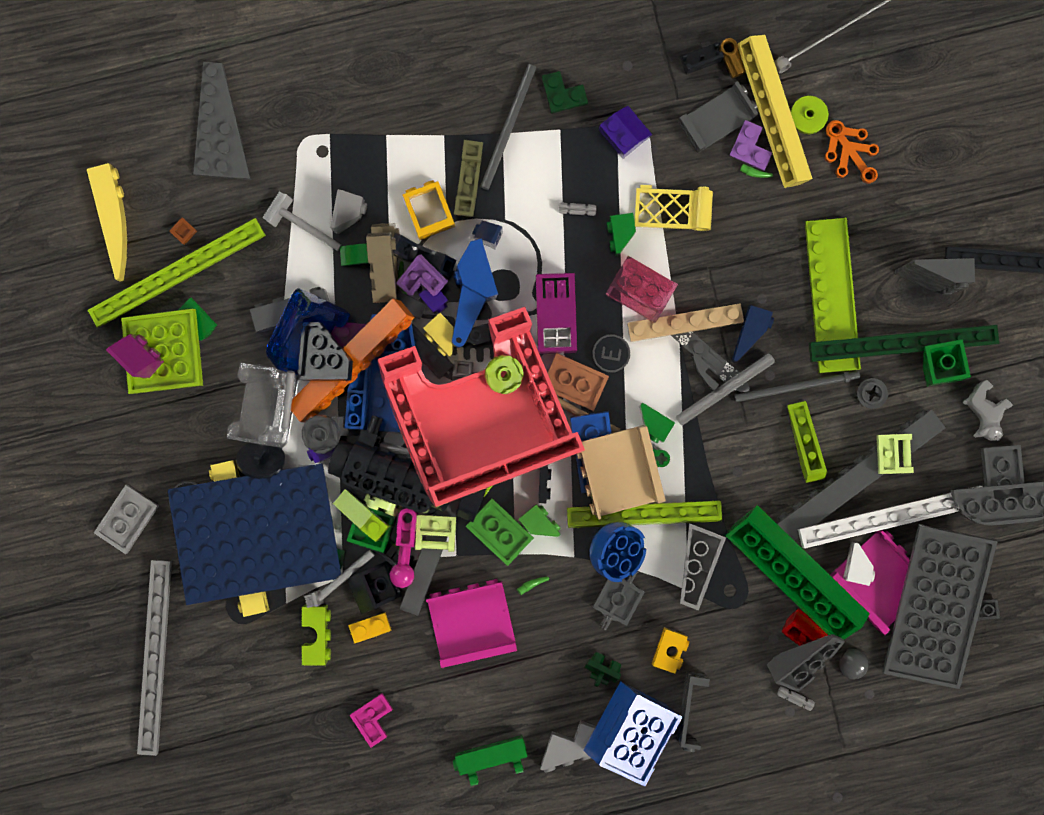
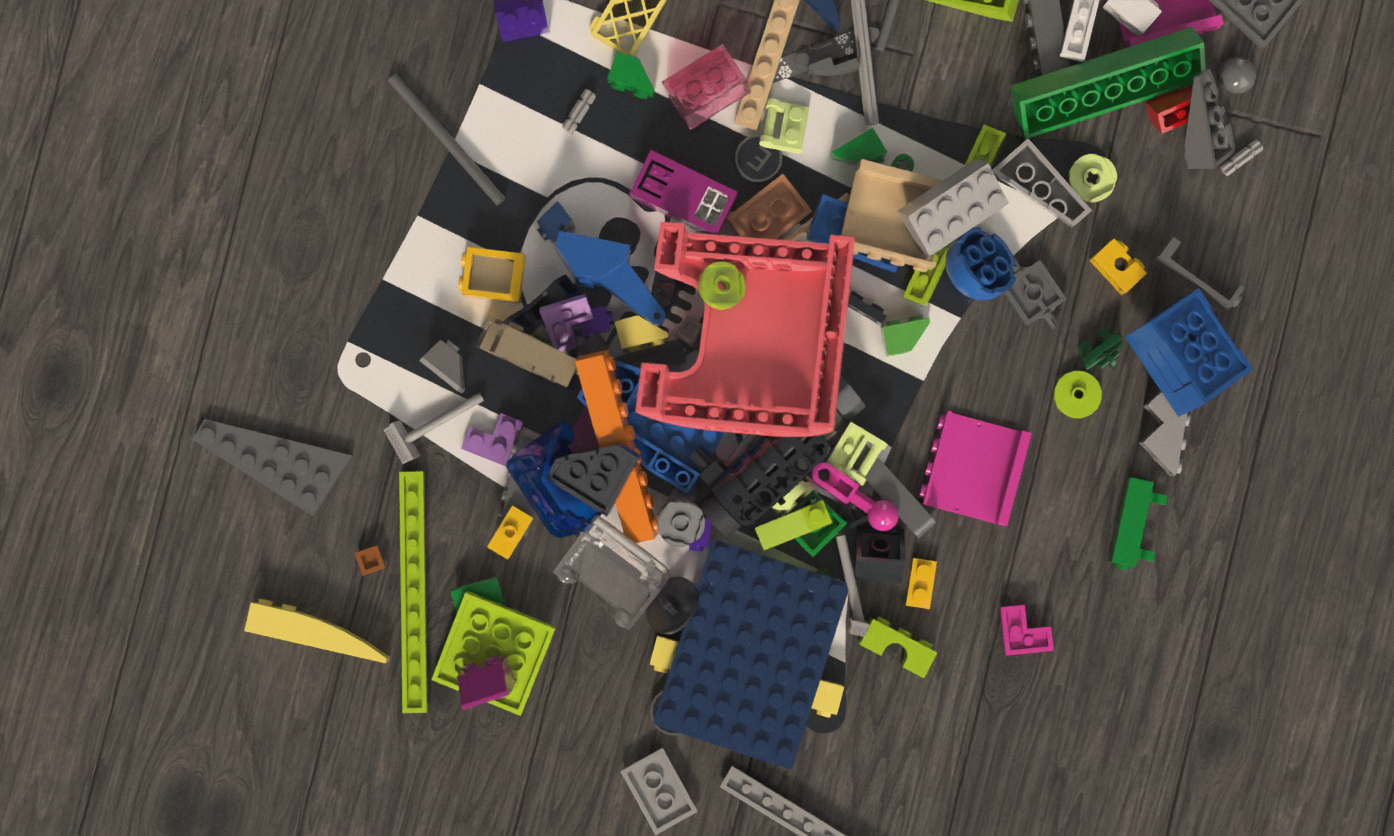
camera: 65 degrees left, 0 degrees up
green slope [340,243,368,266] -> none
olive slope [454,140,483,217] -> none
bright green plate [466,498,534,566] -> none
bright green helmet [517,577,549,595] -> none
dark green plate [542,71,588,114] -> none
none -> medium lavender plate [461,413,524,466]
none -> yellow plate [487,505,533,560]
none -> yellowish green plate [759,98,809,154]
none -> light grey piece [898,158,1009,256]
none -> lime plate [1053,371,1102,418]
none -> yellowish green plate [1068,154,1117,203]

